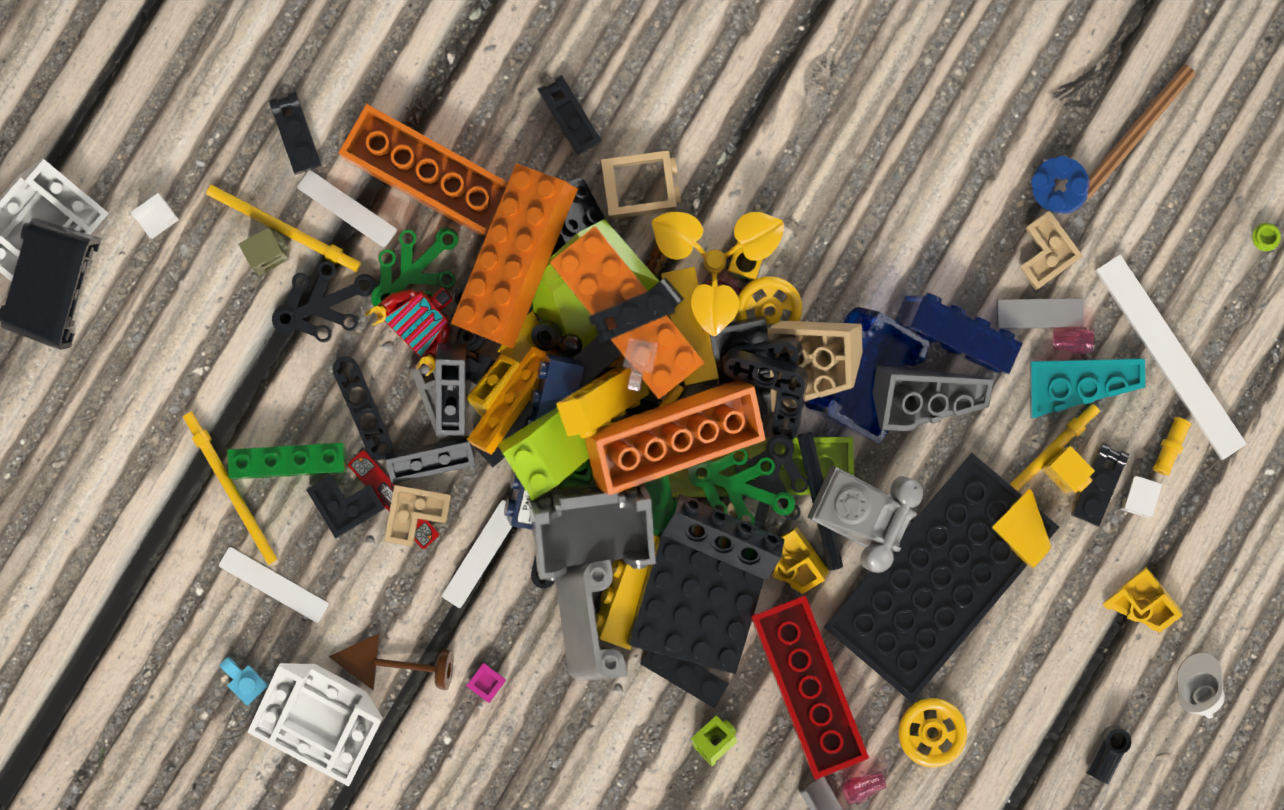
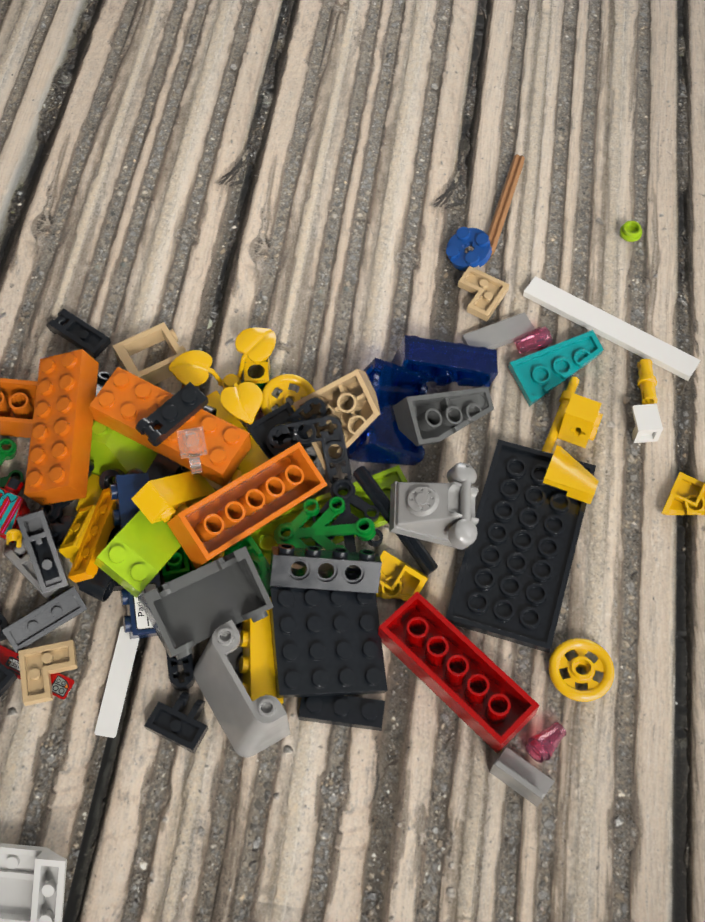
camera: 15 degrees left, 25 degrees down
reddish brown piece [329,633,454,690] -> none
dark pink plate [466,663,507,703] -> none
lime brick [691,715,737,767] -> none
black plate [1071,442,1130,527] -> none
none -> black hinge [144,692,208,754]

